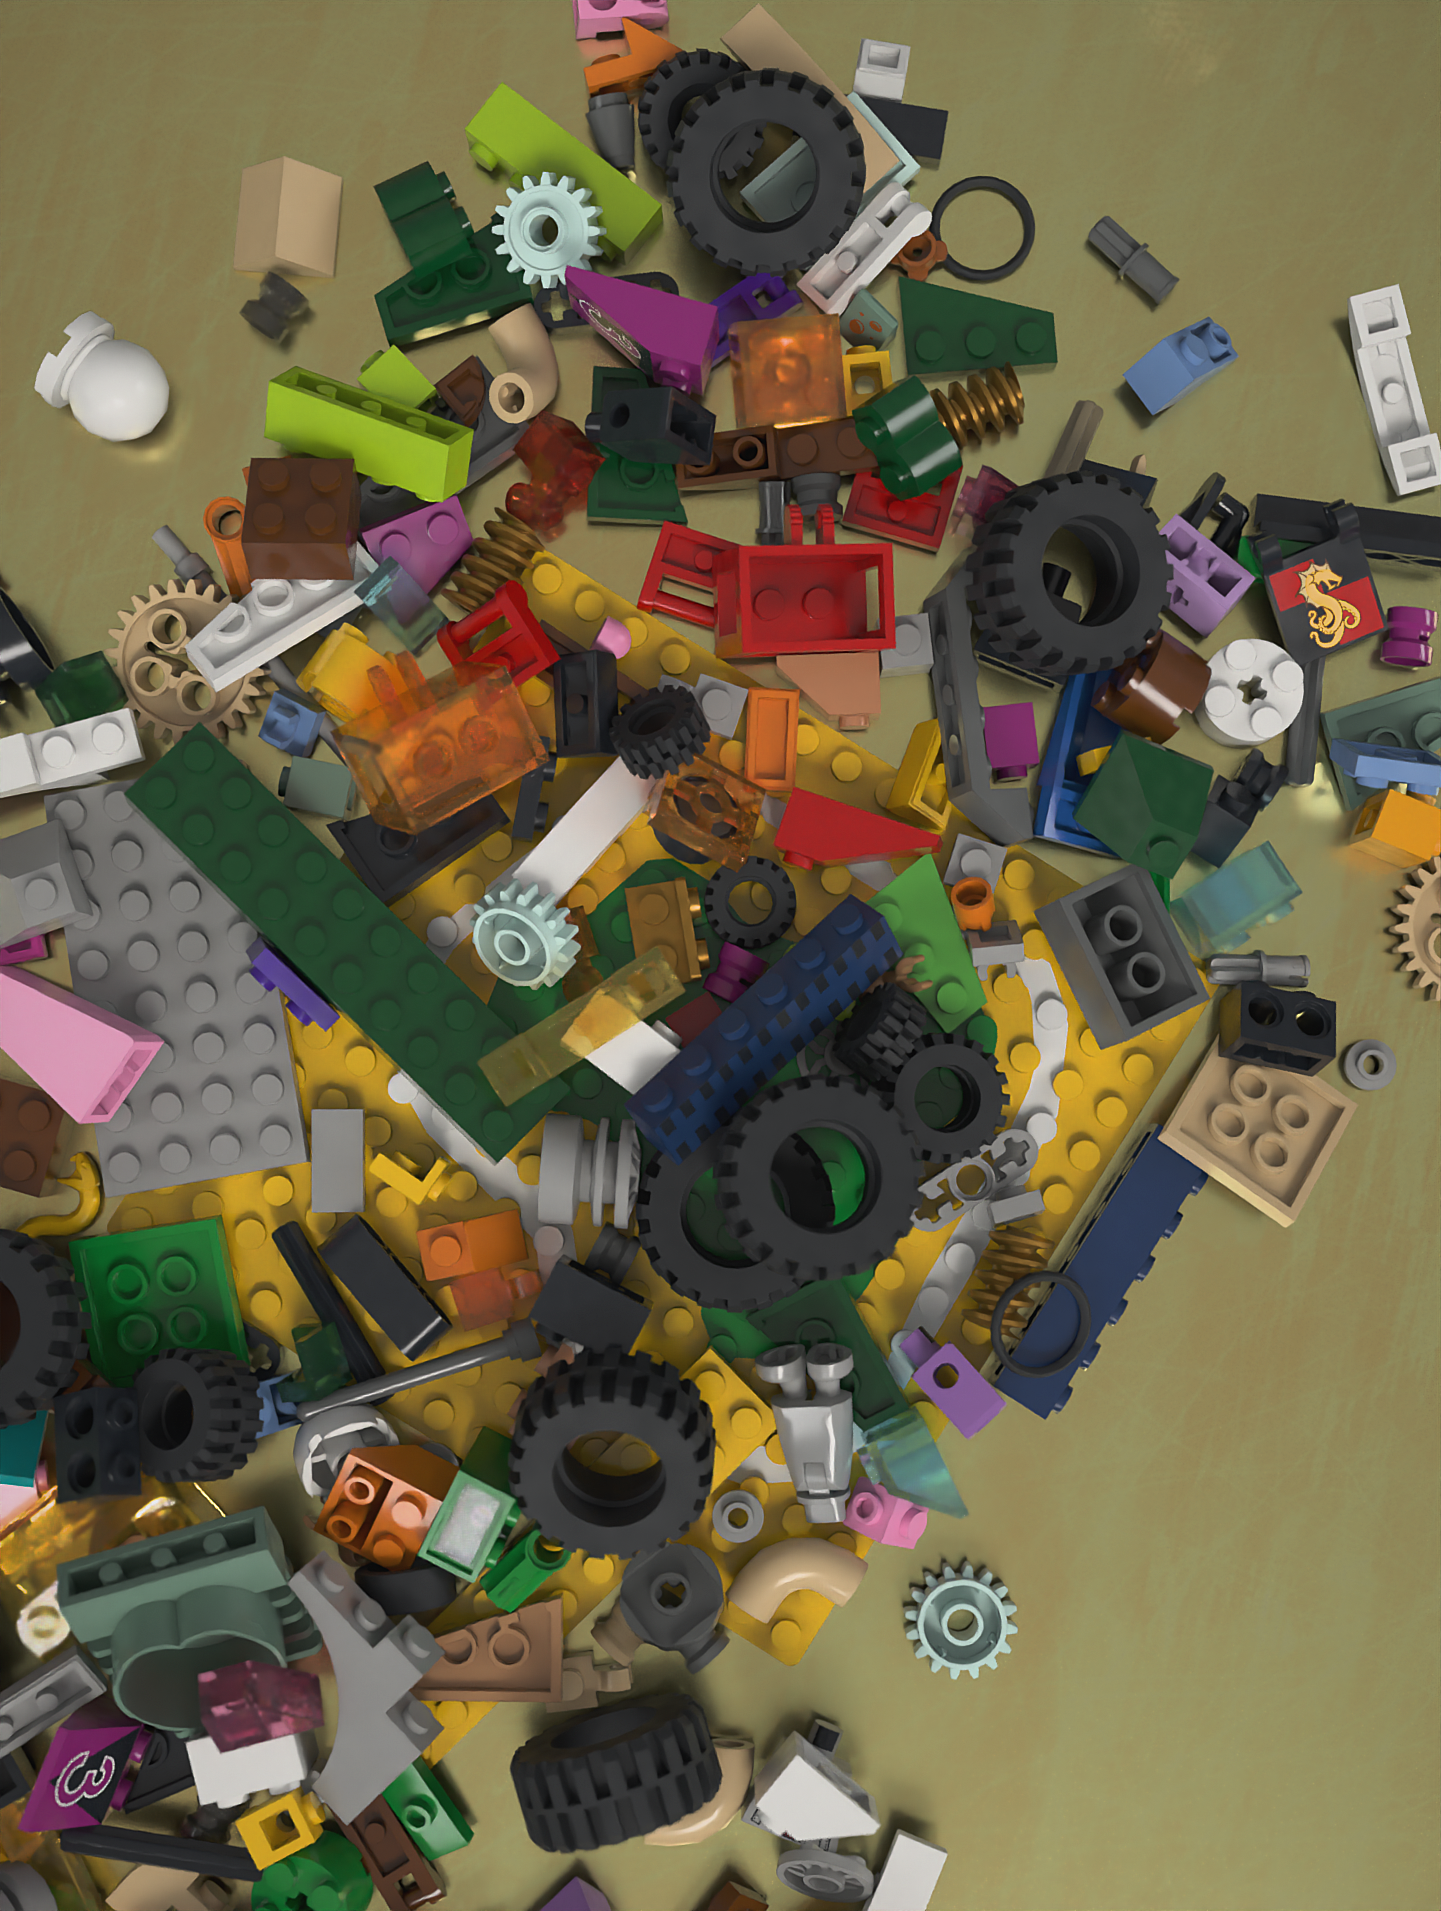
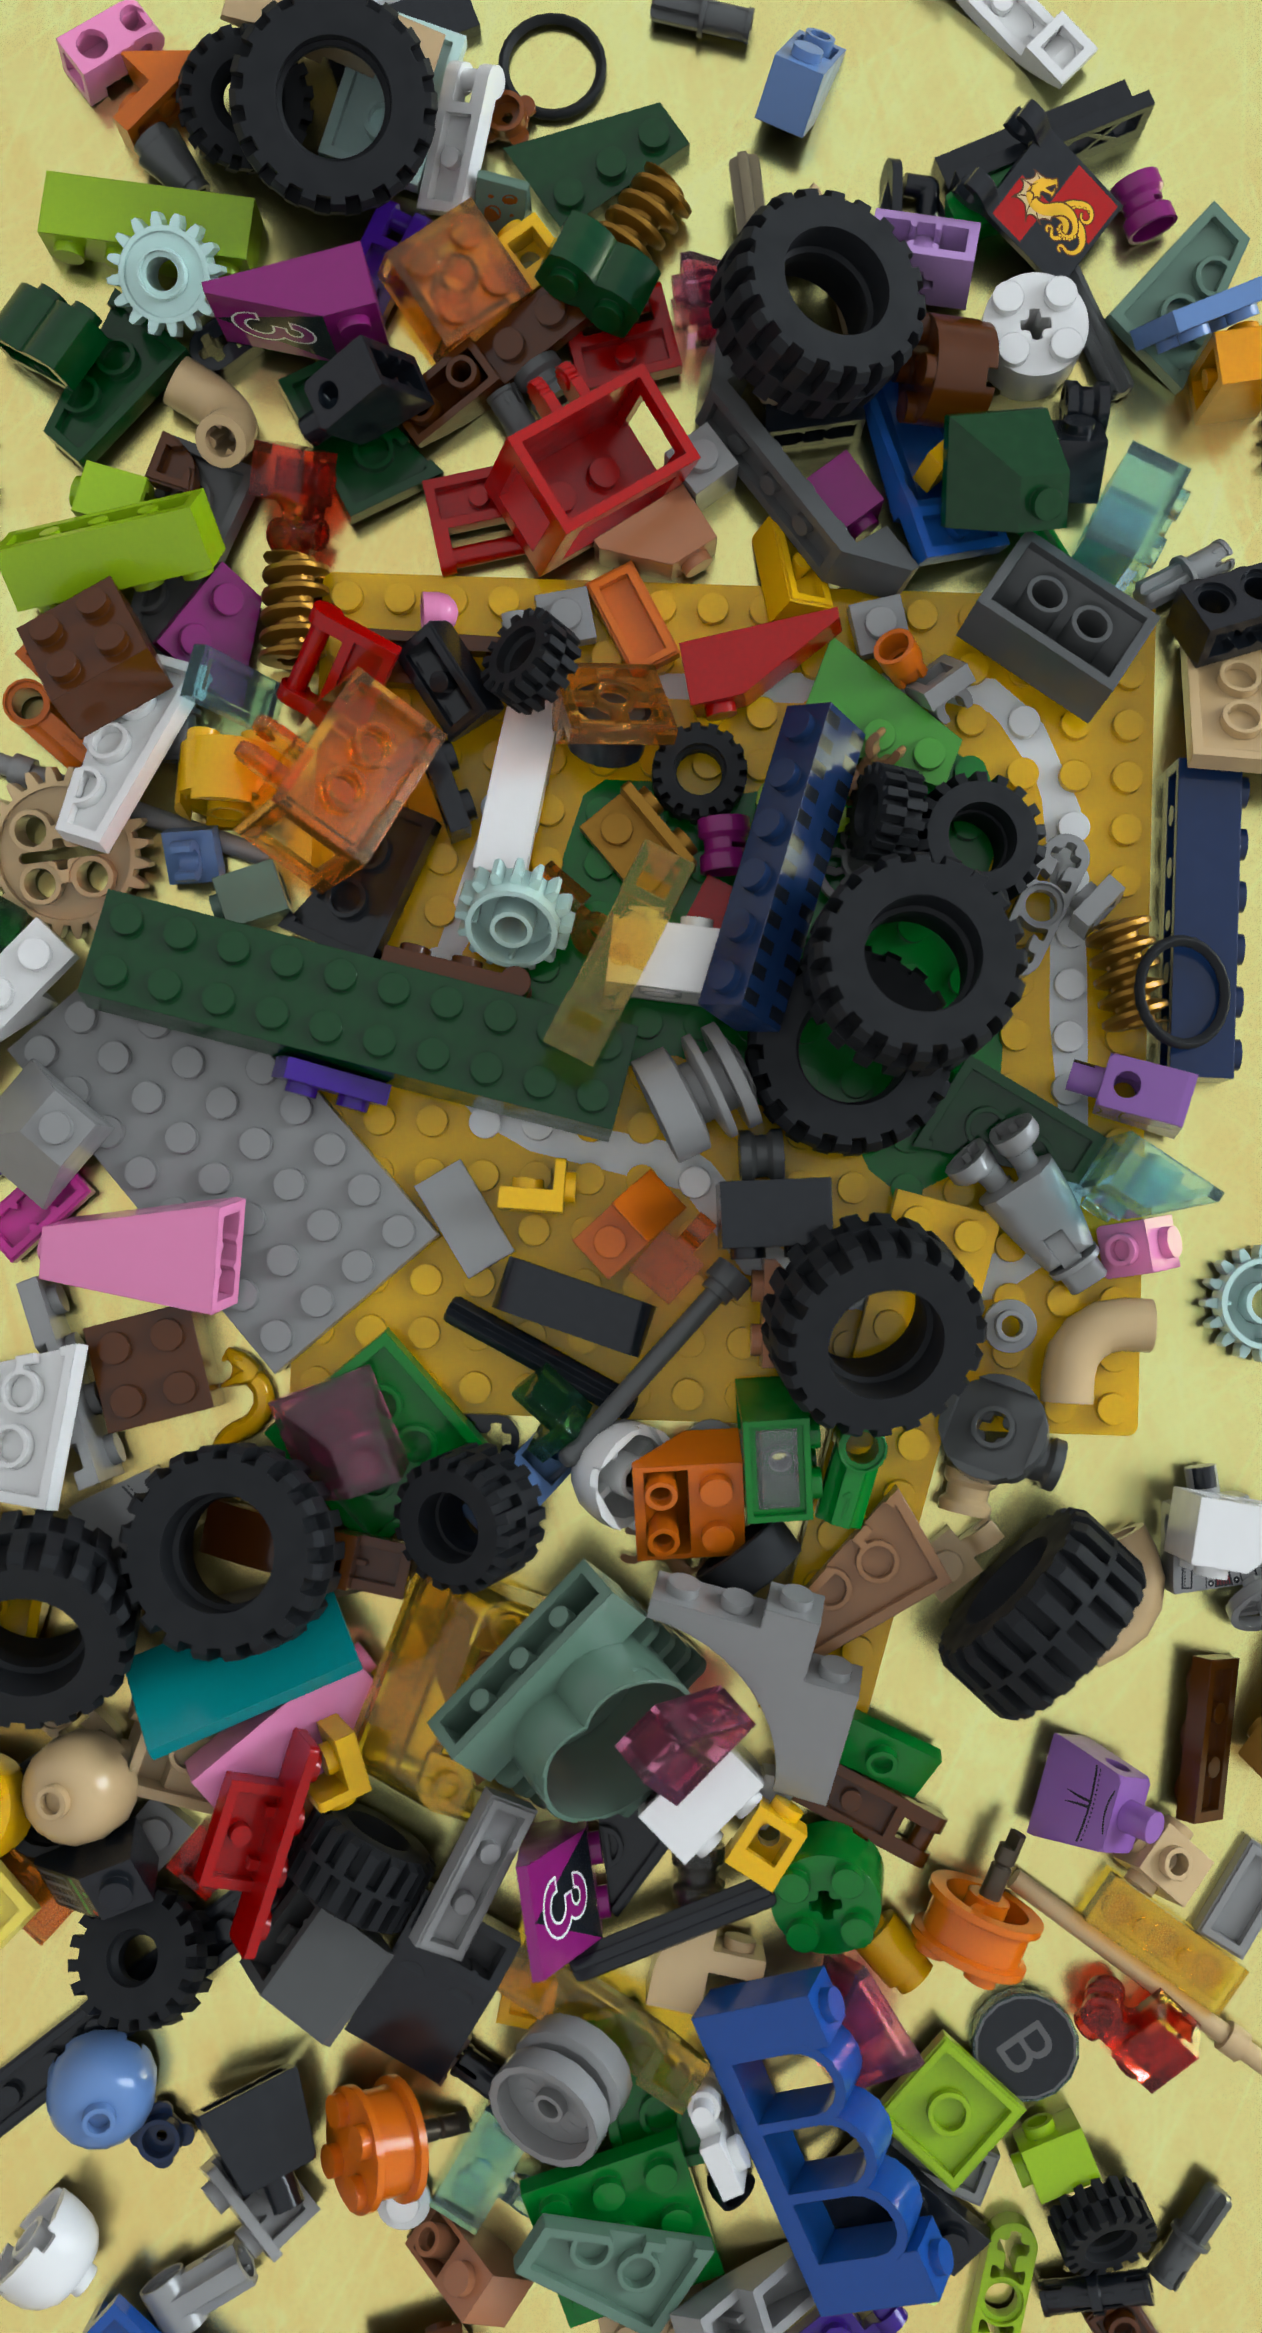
camera: 30 degrees left, 0 degrees up
black brick [53,1387,142,1504] -> none
none -> clear pink slope [268,1364,410,1501]
none -> reddish brown plate [381,942,532,999]

